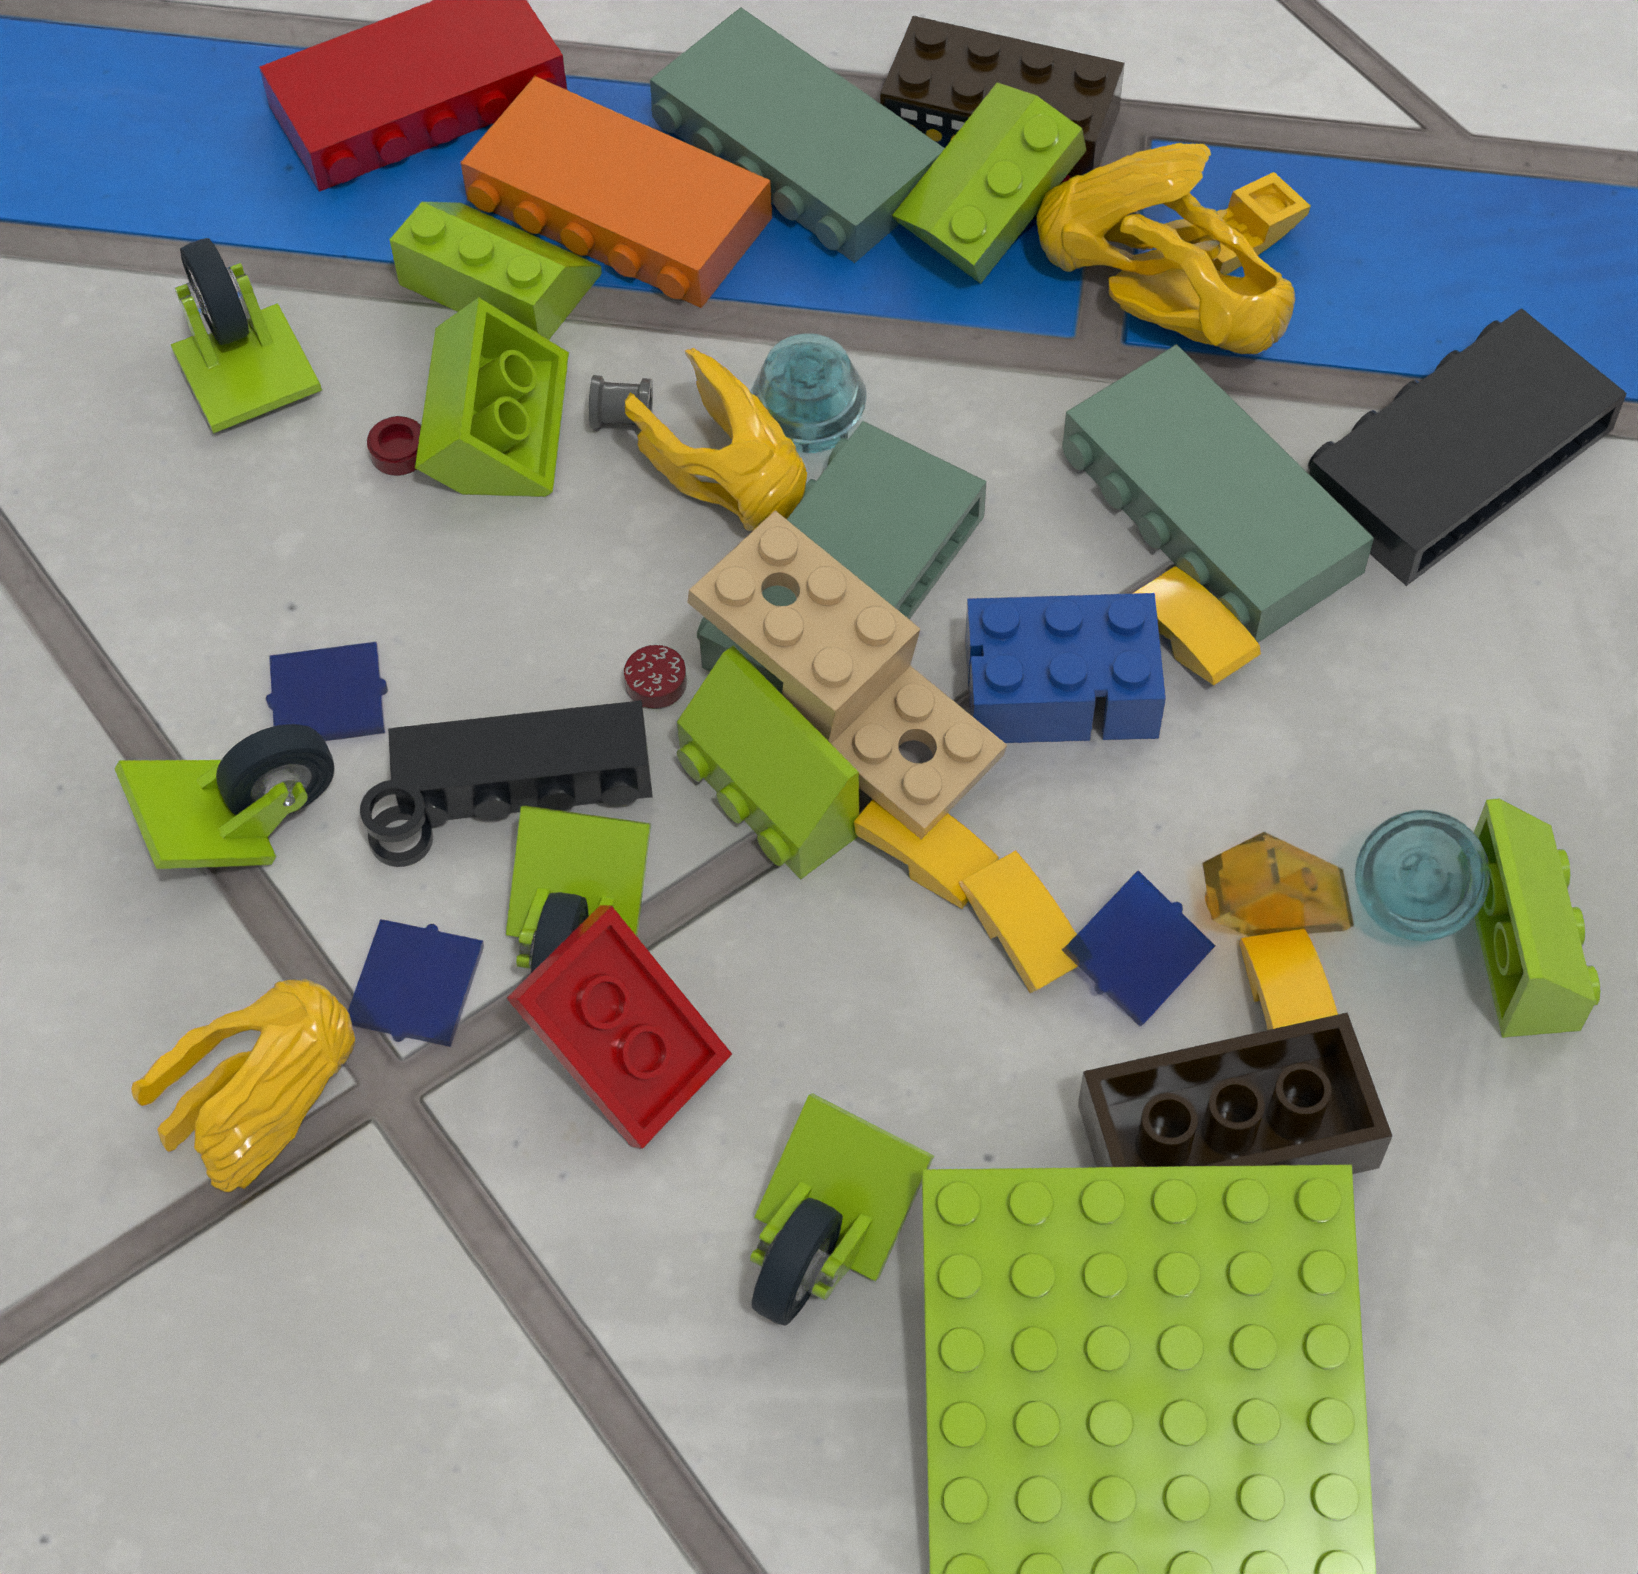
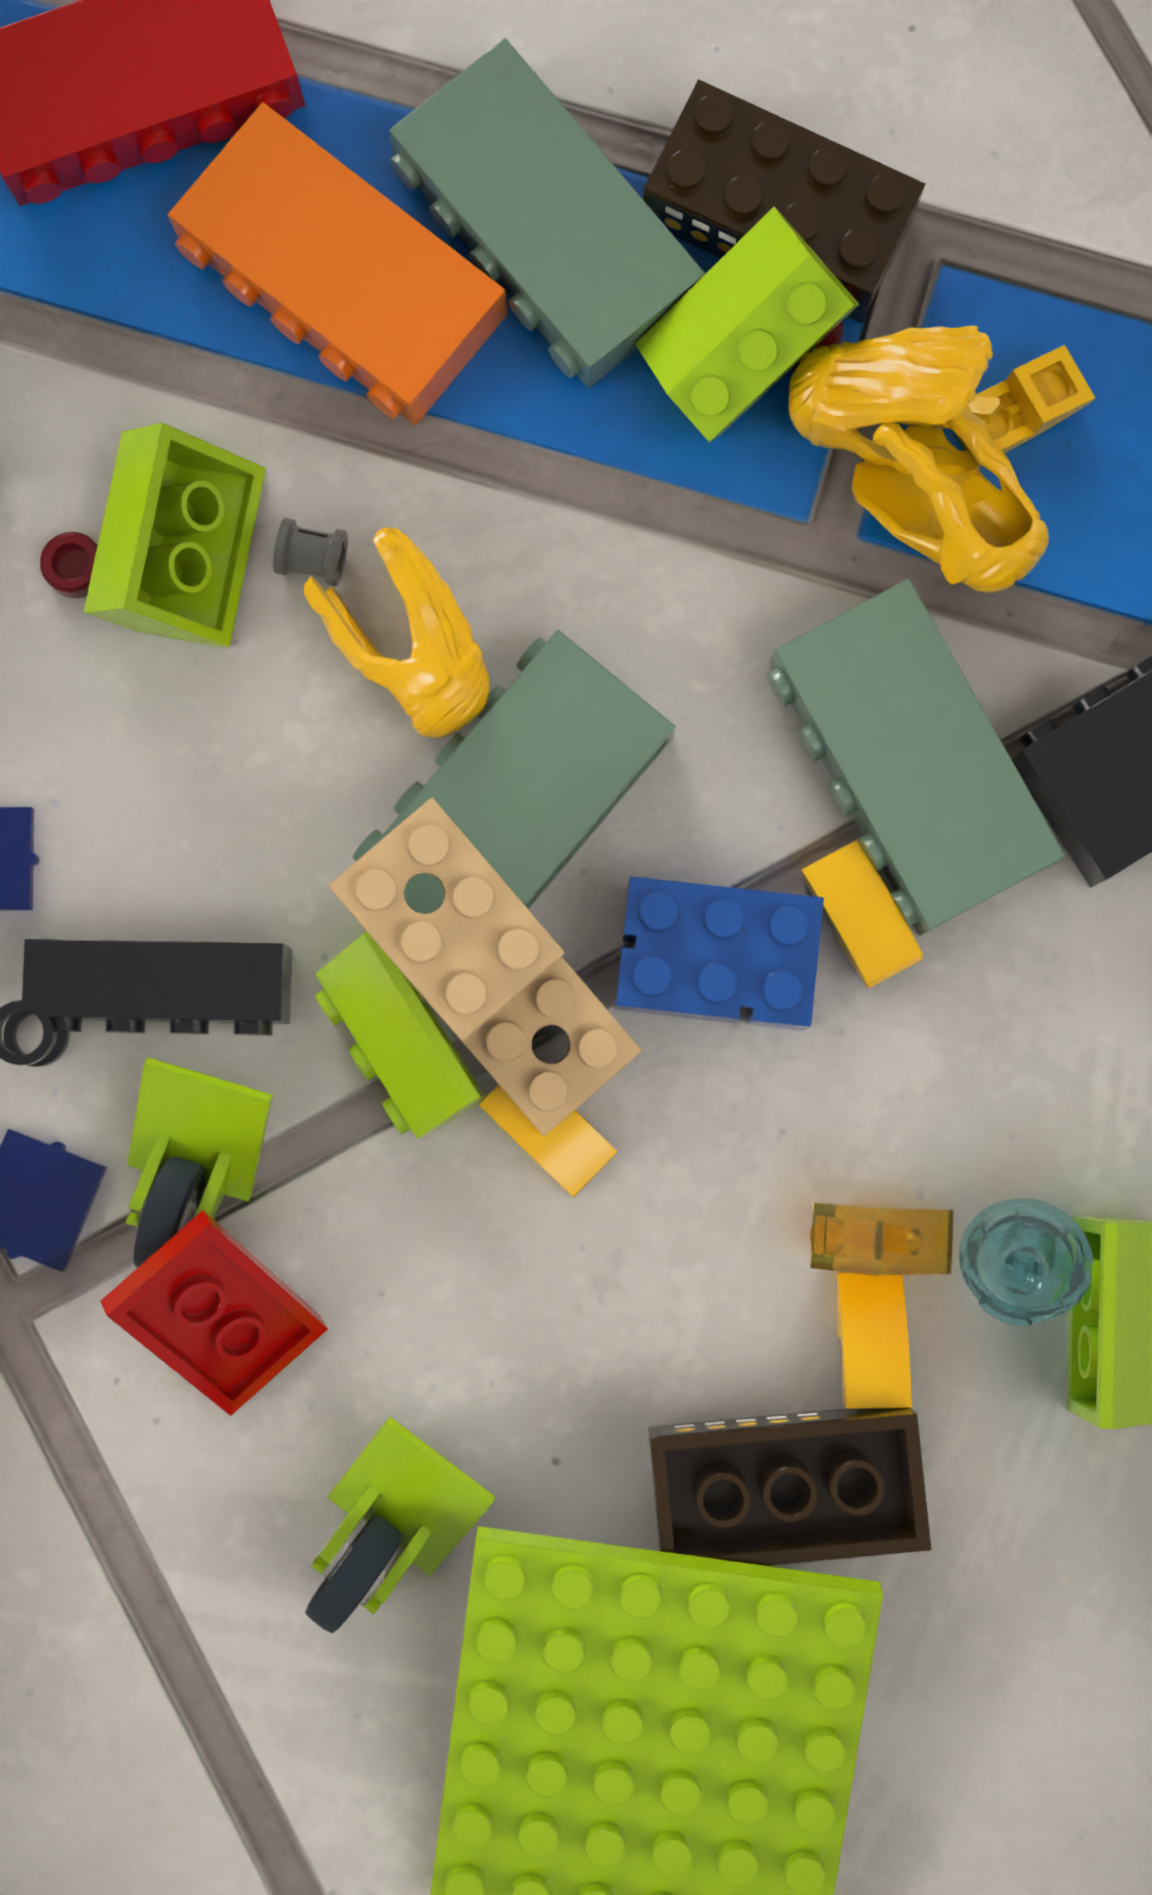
camera: 10 degrees right, 25 degrees up
lime slope [389,202,602,340] -> none
dark red tile [624,645,687,709] -> none
clear light blue cone [750,334,867,453] -> none
yellow slope [959,850,1091,993] -> none
clear blue piece [1062,870,1216,1026] -> none

